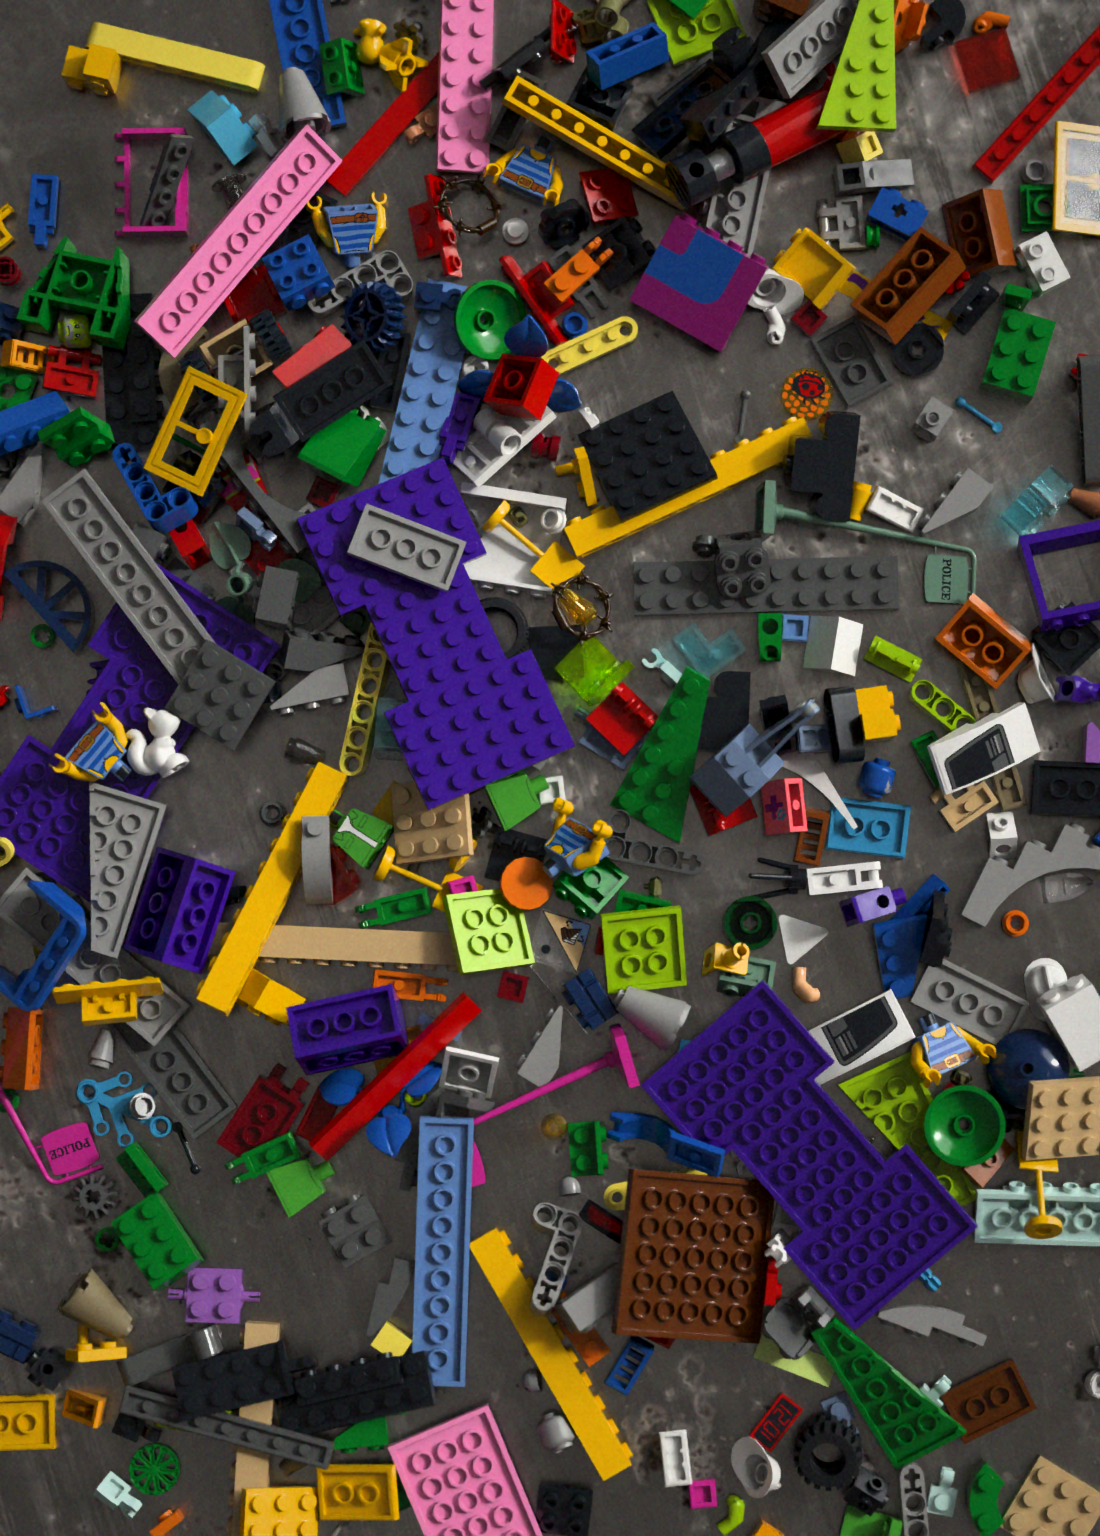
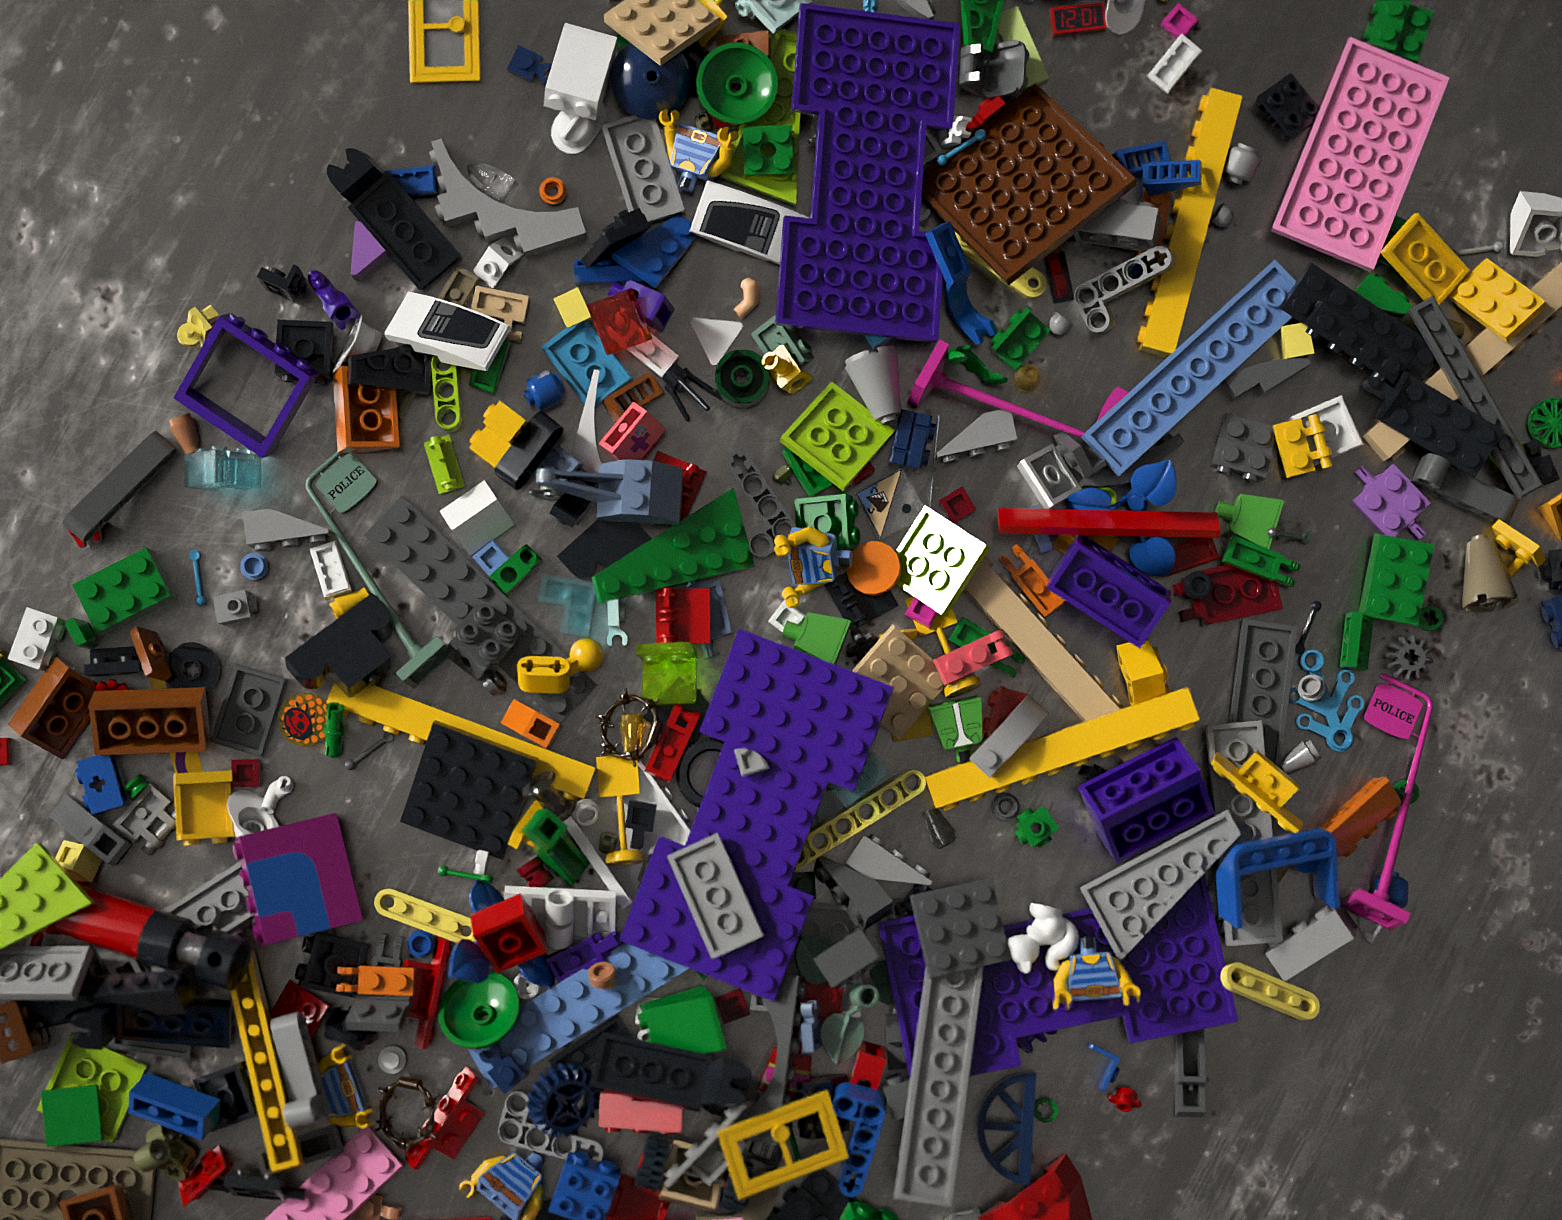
camera: 140 degrees left, 0 degrees up
none -> dark orange plate [130,626,172,681]
none -> medium blue plate [240,553,268,580]
none -> light grey beam [271,1012,329,1129]
none -> green pin [323,702,345,758]
none -> dark grey plate [345,993,412,1033]
none -> black wing [347,344,432,395]
none -> green hinge [438,866,493,884]
none -> orange slope [501,699,562,749]
none -> yellow beam [517,638,604,694]
none -> green arch [520,809,590,885]
none -> clear smoke hose [522,771,576,822]
none -> light yellow panel [553,287,594,328]
none -> clear red tile [586,288,653,355]
none -> nougat tile [588,962,616,989]
none -> black plate [625,799,657,850]
none -> red plate [644,703,701,783]
none -> light grey tile [734,748,770,777]
none -> green piece [743,125,794,176]
none -> coral plate [933,629,1013,685]
none -> dark azure hinge [937,129,986,165]
none -> green helmet [946,345,1008,385]
none -> green brick [1014,806,1060,848]
none -> blue slope [1143,160,1202,196]
none -> black tile [1183,571,1212,599]
none -> flat silver hinge [1267,527,1311,544]
none -> yellow plate [1273,414,1333,478]
none -> white tile [1291,395,1364,466]

